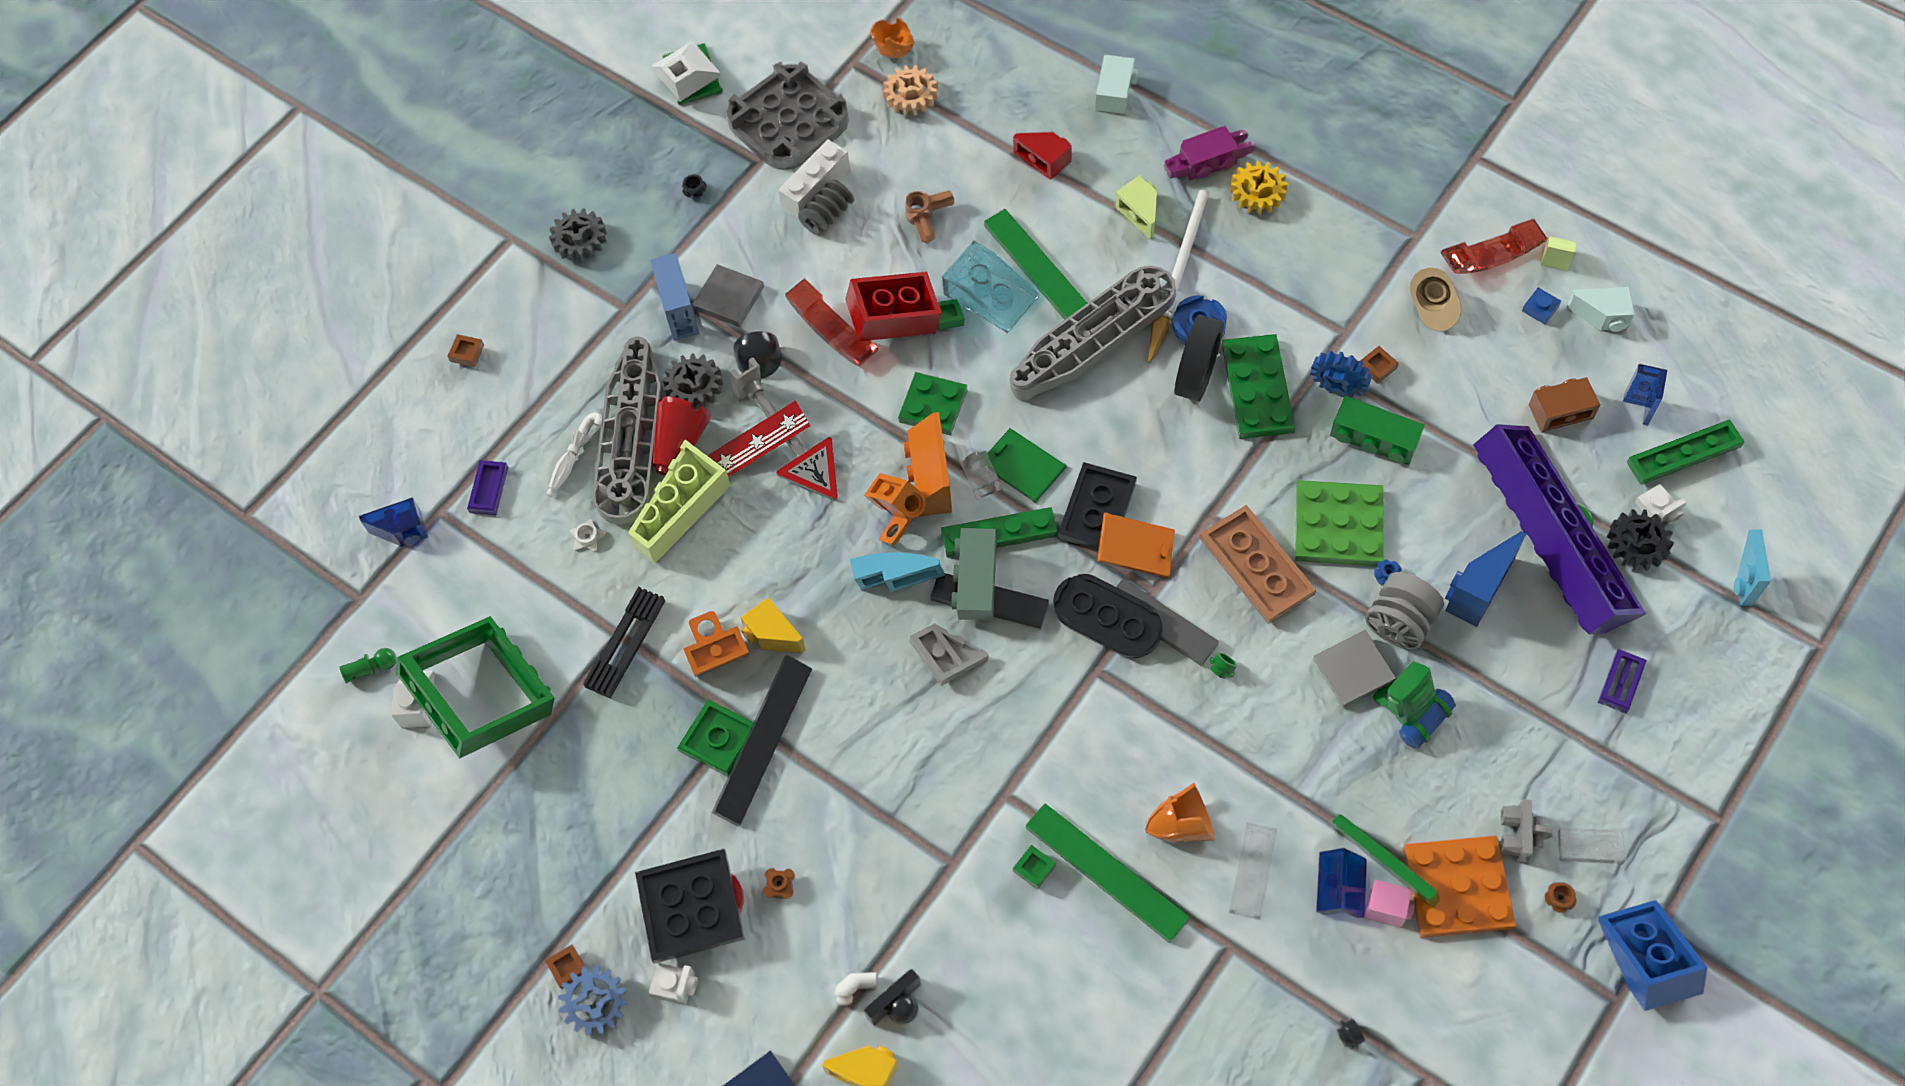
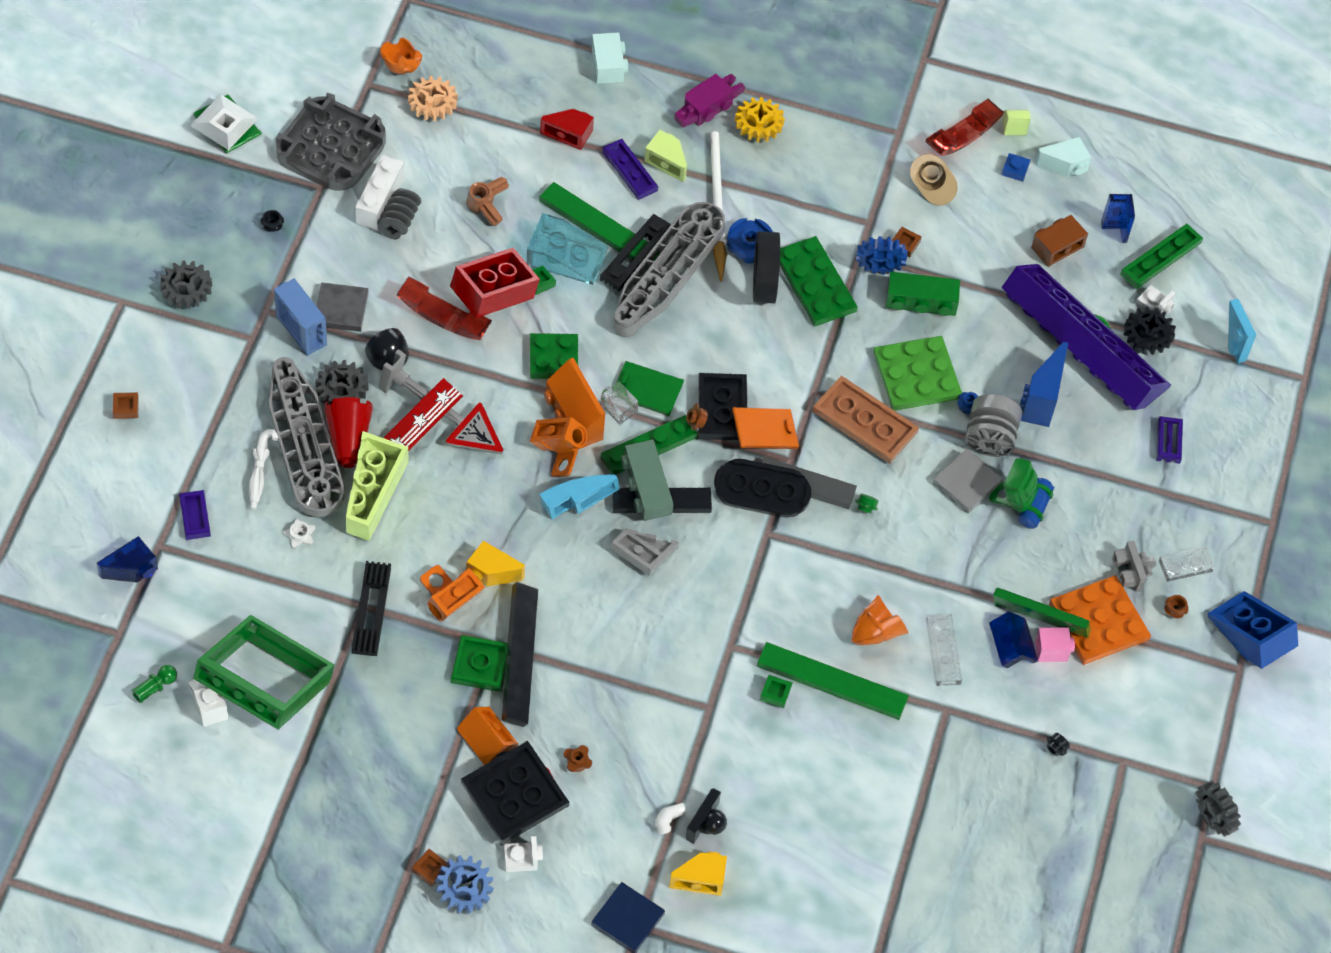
camera: 30 degrees left, 5 degrees down
none -> orange panel [457,706,519,765]
none -> black container [600,214,671,292]
none -> dark purple tile [602,139,658,200]
none -> dark orange plate [686,403,708,431]

